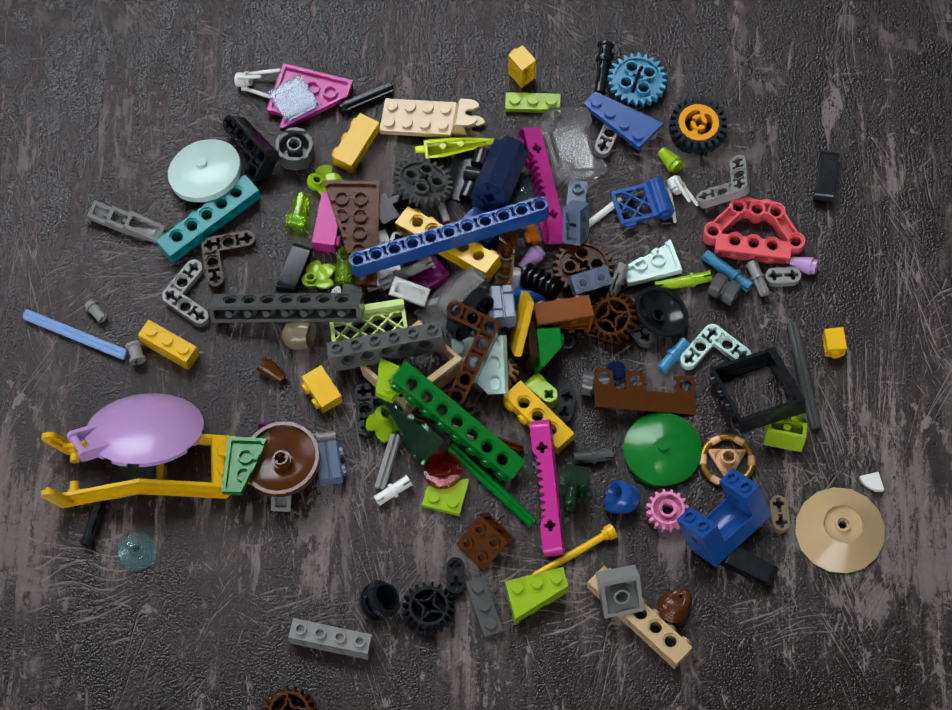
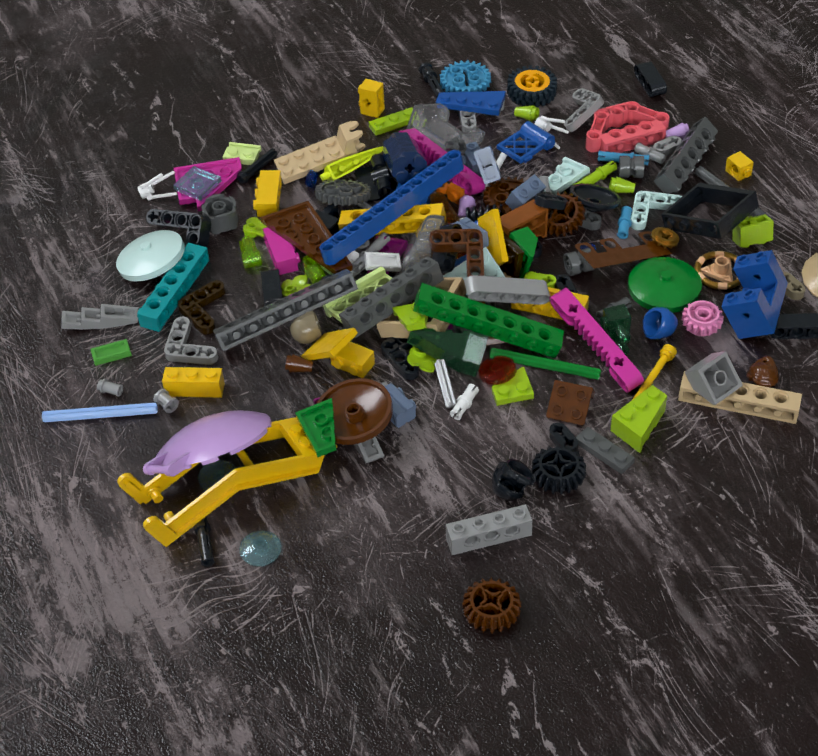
camera: 25 degrees left, 20 degrees down
none -> bright green tile [90,339,132,366]
none -> yellowish green plate [223,142,262,165]
none -> yellow tile [301,328,358,360]
none -> clear blue tile [305,170,318,188]
none -> dark grey gear [446,137,467,156]
none -> light grey beam [464,275,551,305]
none -> black beam [535,193,568,210]
none -> lime cone [609,176,635,193]
none -> pearl gold gear [651,227,679,249]
none -> dark grey brick [654,117,718,194]

